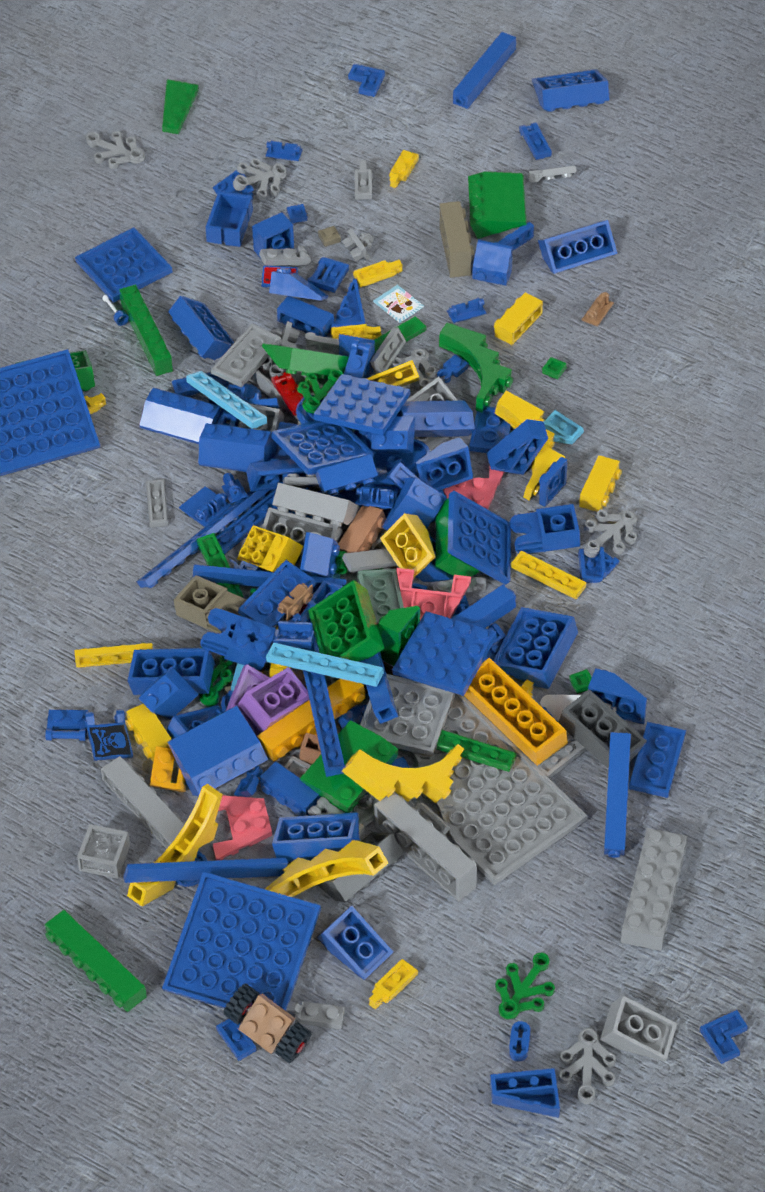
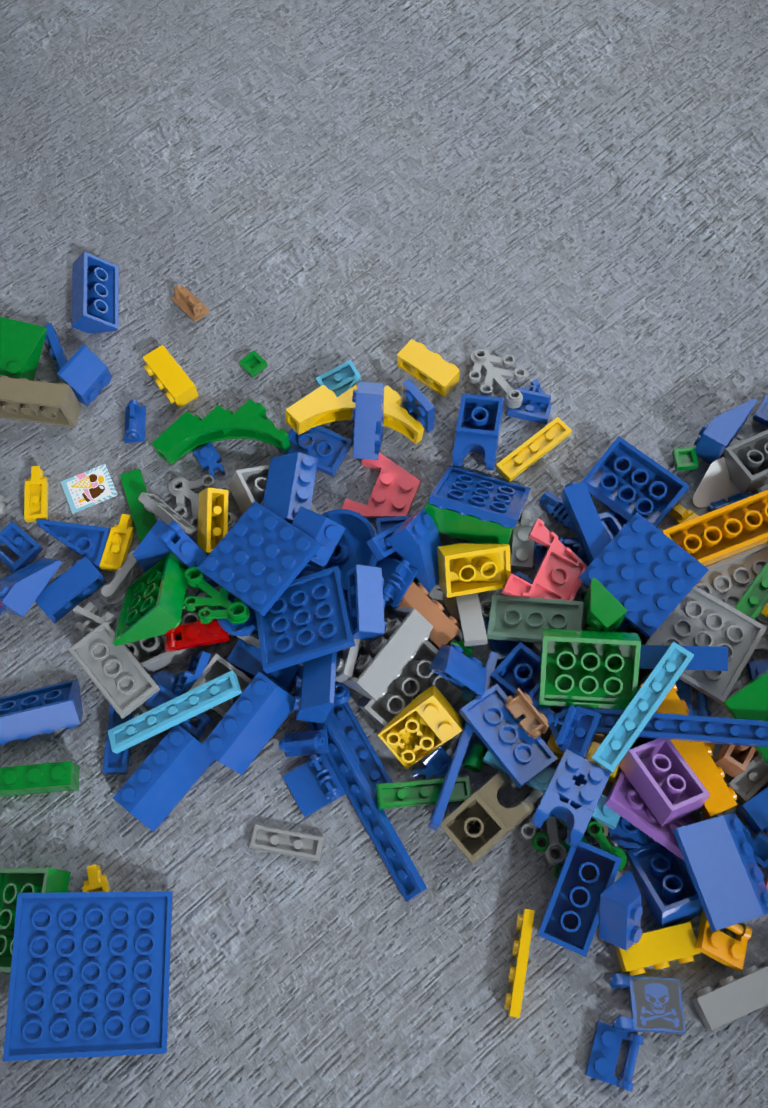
camera: 70 degrees left, 15 degrees up
blue slope [416,437,473,491] -> none

